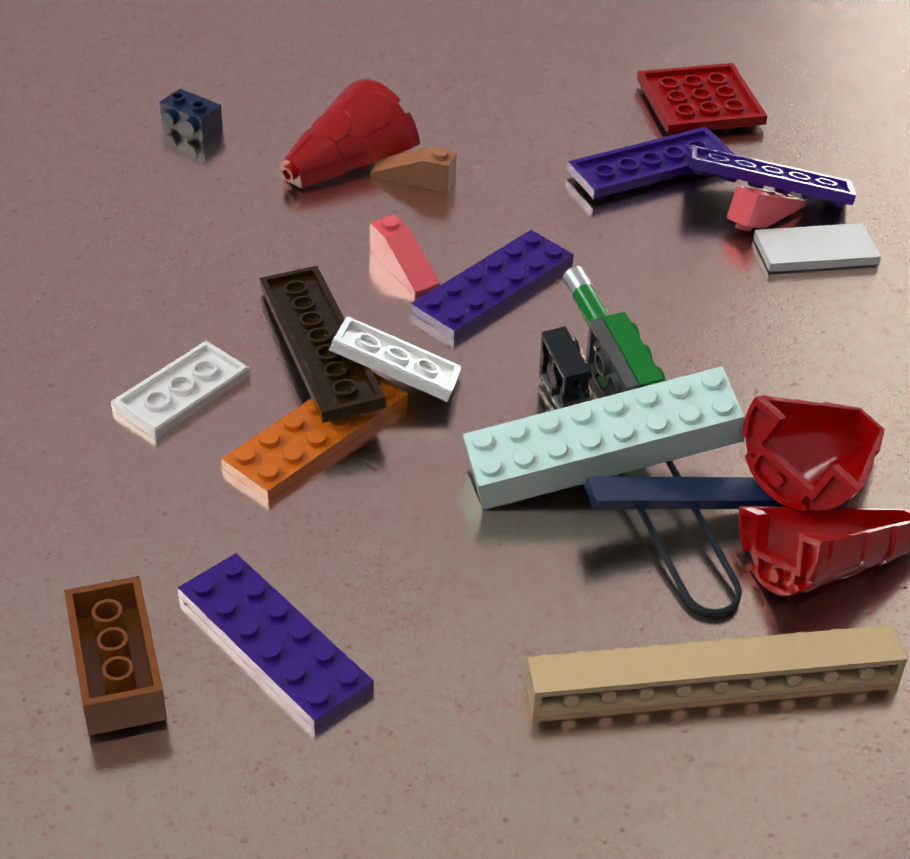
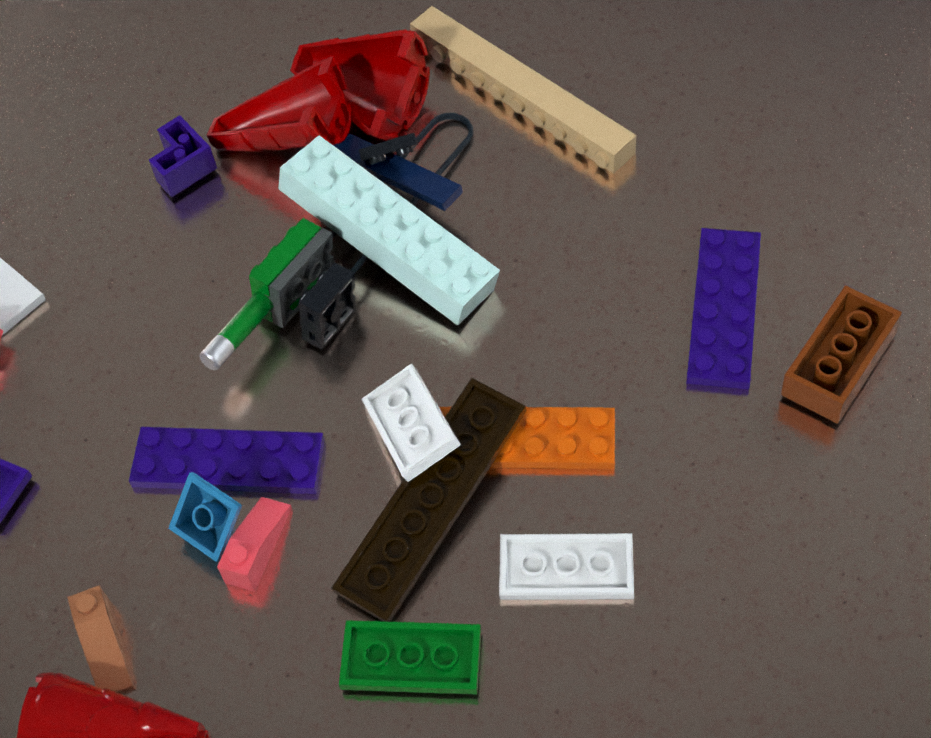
camera: 120 degrees left, 15 degrees up
none -> dark purple brick [149,115,217,197]
none -> dark azure slope [168,472,242,562]
none -> green plate [339,620,481,695]
none -> black plate [358,133,418,165]

